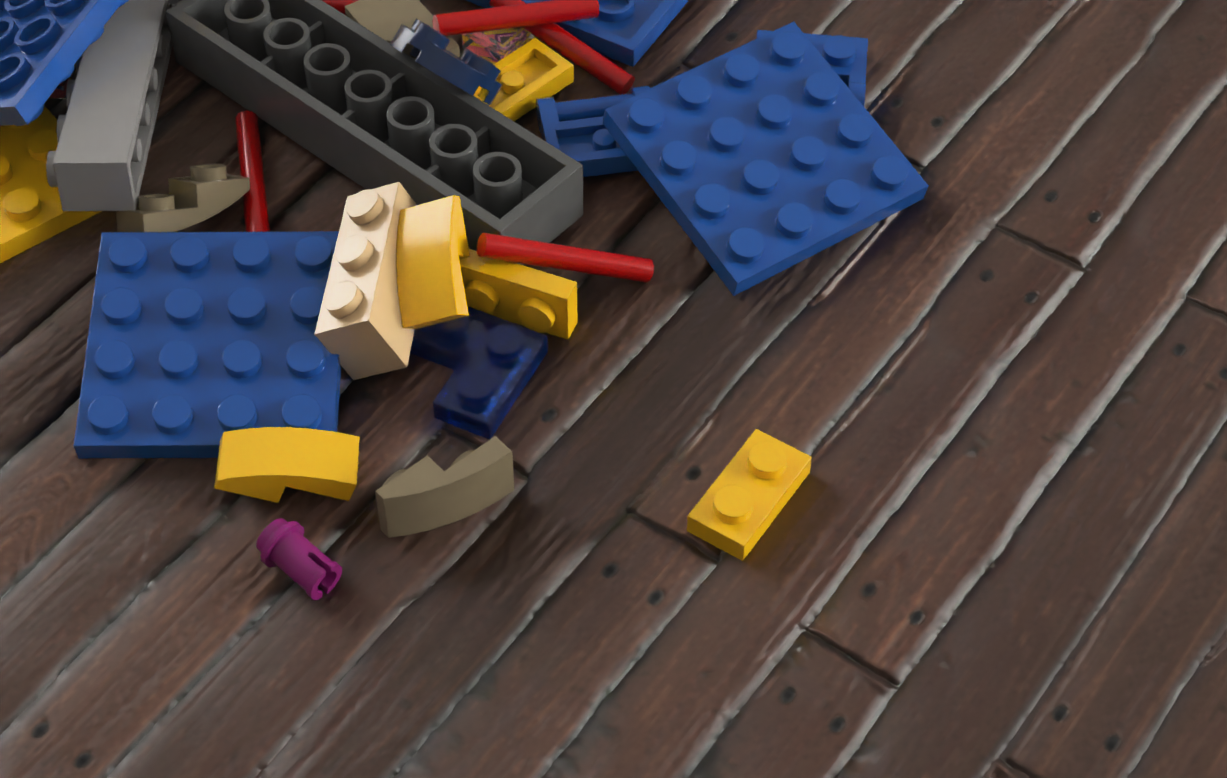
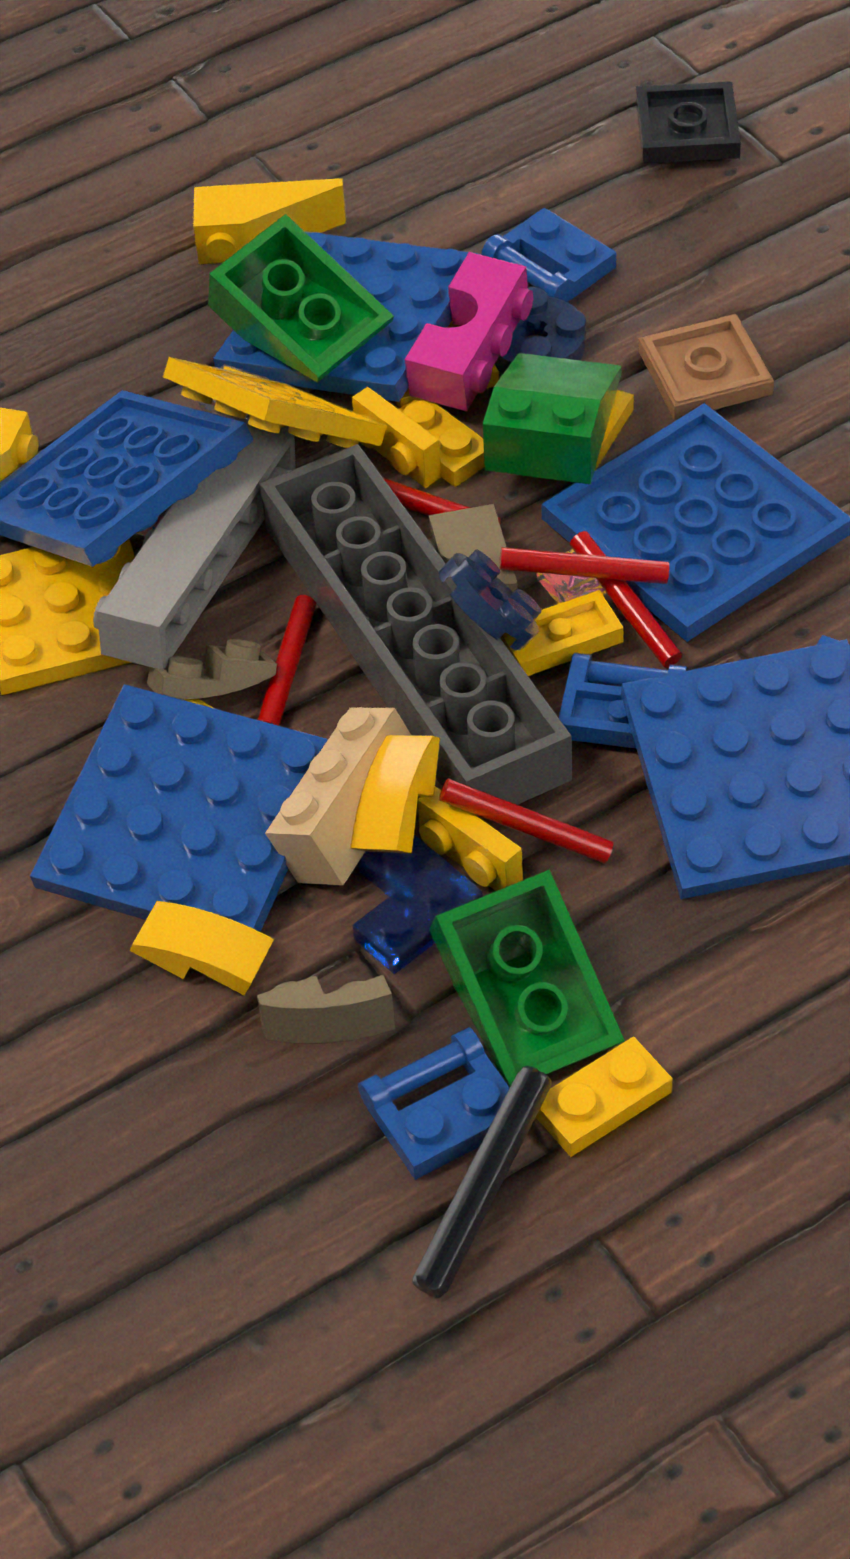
camera: 25 degrees right, 0 degrees up
magenta pin [256,518,342,600] -> none
none -> blue plate [358,1027,510,1180]
none -> black axle [412,1066,552,1298]
none -> green slope [429,869,625,1087]

